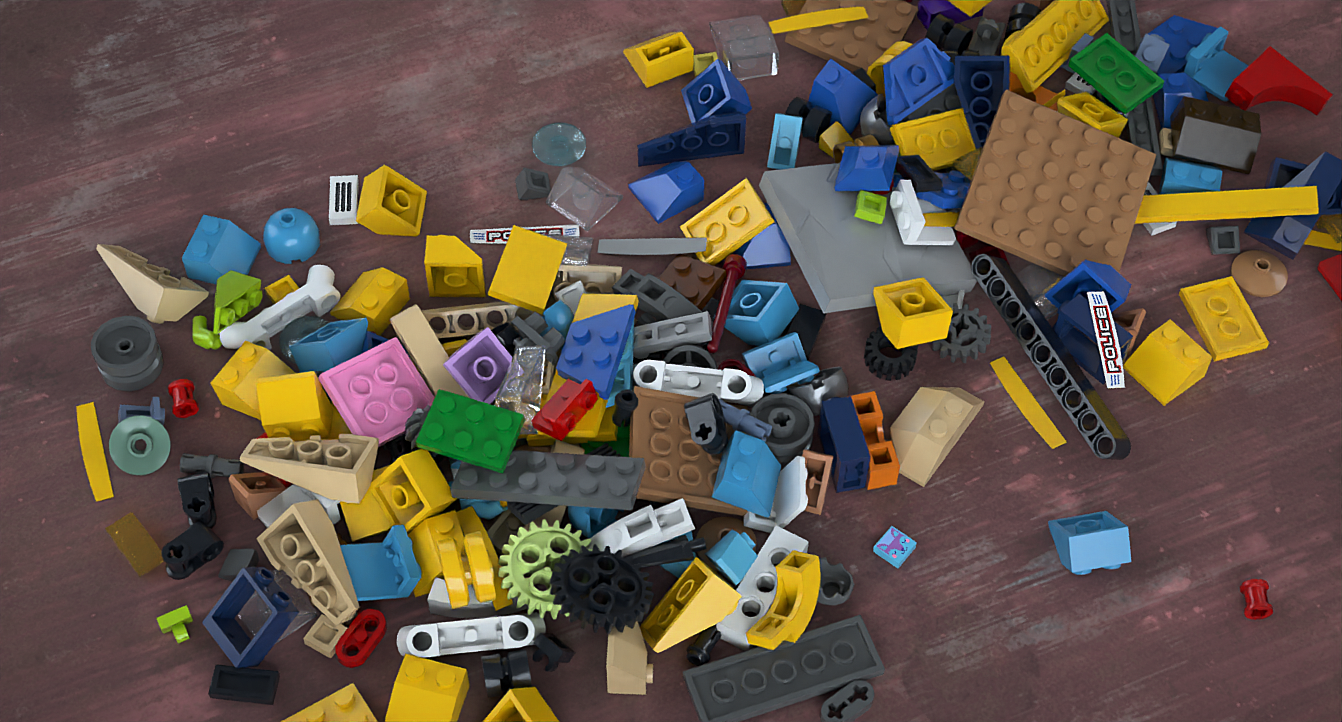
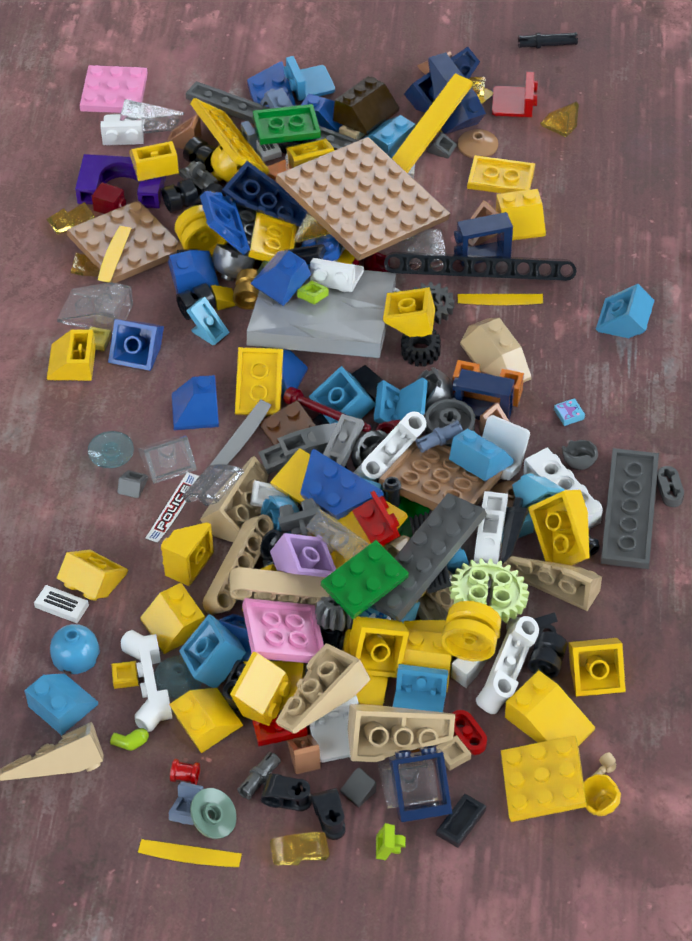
camera: 60 degrees left, 5 degrees down
dark grey wheel [91,316,164,392] -> none
lime slope [213,270,263,334] -> none
yellow tile [488,225,567,315] -> none
black gear [549,544,654,634] -> none
dark blue wedge [637,112,746,167] -> none
black piece [684,393,728,455] -> none
yellow arch [746,550,820,650] -> none
blue slope [1044,260,1132,313] -> none
sticker [1087,291,1125,388] -> none
red arch [1224,46,1333,115] -> none

